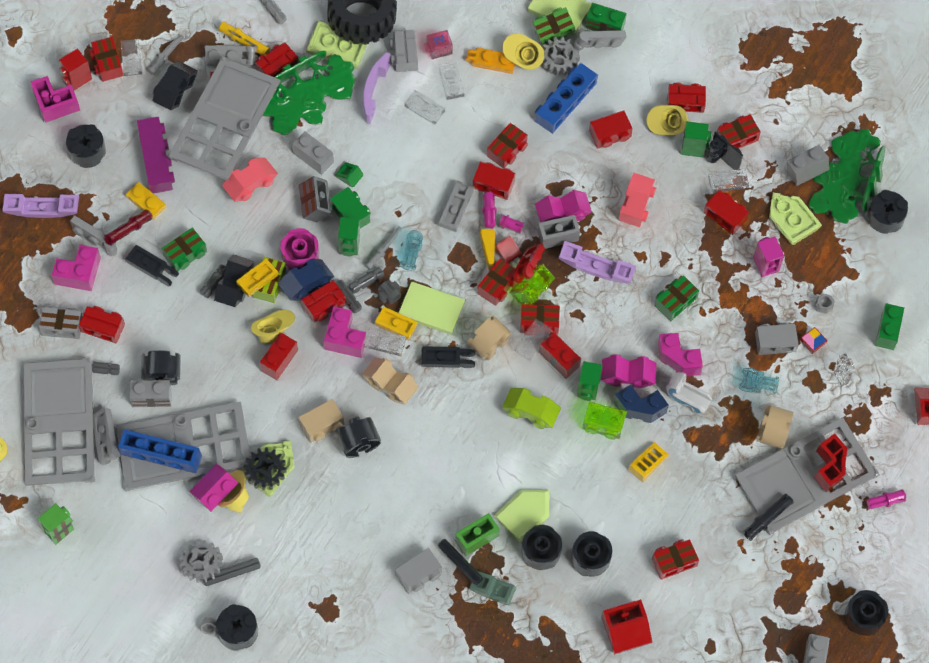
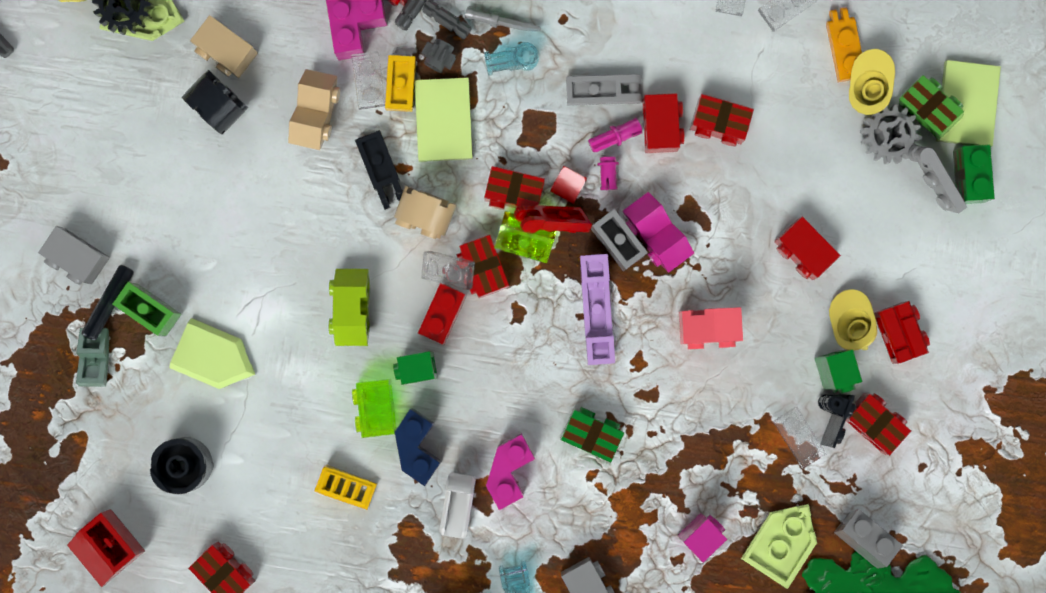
camera: 70 degrees right, 20 degrees up
yellow slope [480,229,495,271] -> none
black brick [521,525,562,570] -> none
blue brick [535,63,598,134] -> none
dark pink brick [601,354,656,388] -> none
red brick [704,190,749,235] -> none

